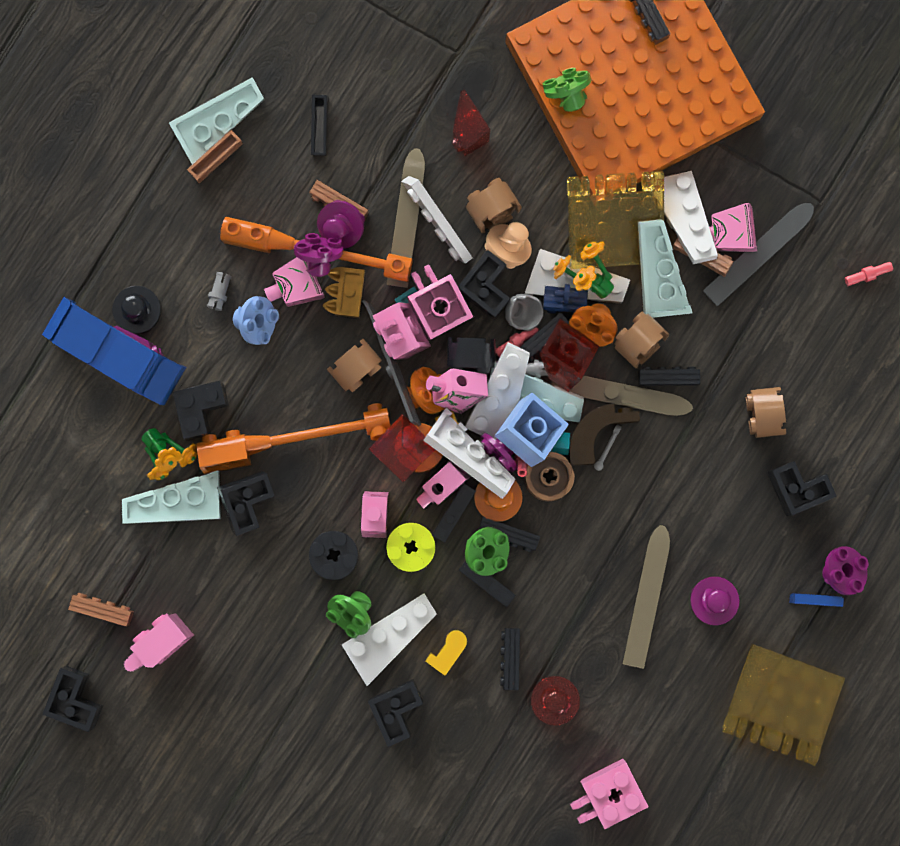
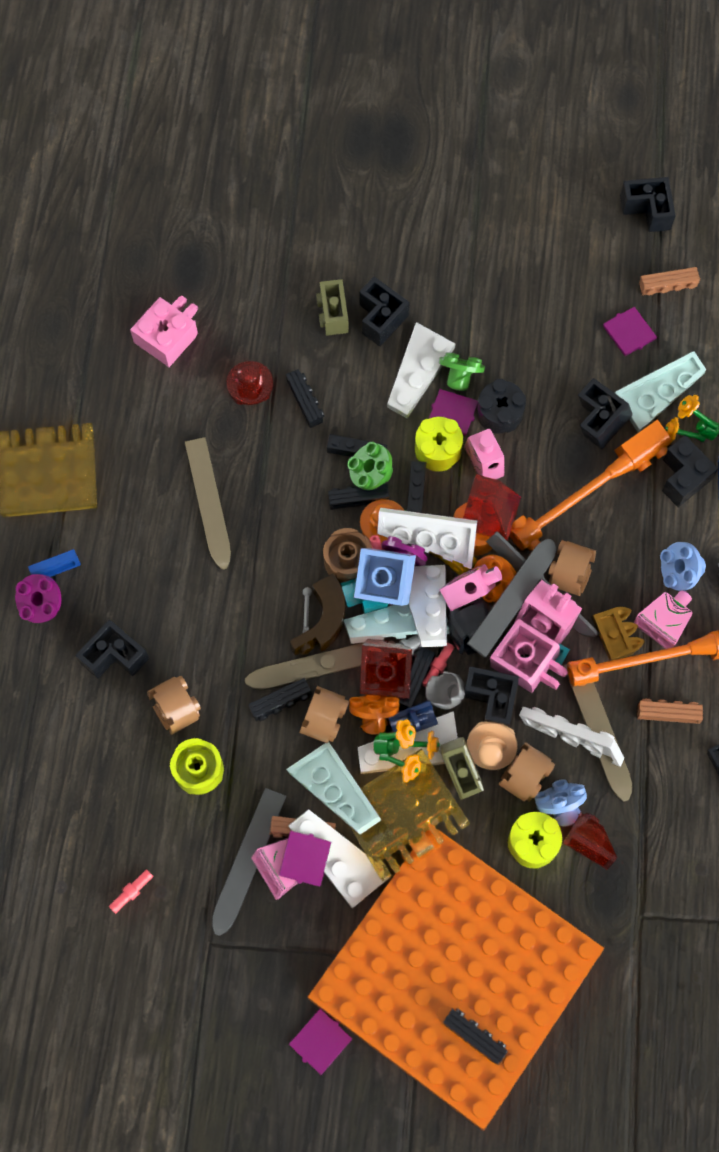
camera: 160 degrees right, 15 degrees down
bright pink hinge [124,613,194,672] -> none
magenta plate [294,233,343,277] -> none
magenta plate [317,200,365,248] -> none
bright pink torso [416,461,471,510] -> none
yellow leg [425,630,467,675] -> none
bright green plate [543,68,592,112] -> none
magenta plate [690,577,739,625] -> none
none -> neon yellow brick [170,738,224,795]
none -> magenta piece [278,831,332,887]
none -> magenta piece [289,1009,352,1075]
none -> olive brick [316,279,349,336]
none -> magenta piece [429,389,478,436]
none -> olive brick [440,737,484,799]
none -> dark grey piece [467,539,556,658]
none -> neon yellow brick [508,812,562,868]
none -> light blue plate [535,779,587,827]
none -> magenta piece [603,307,657,356]

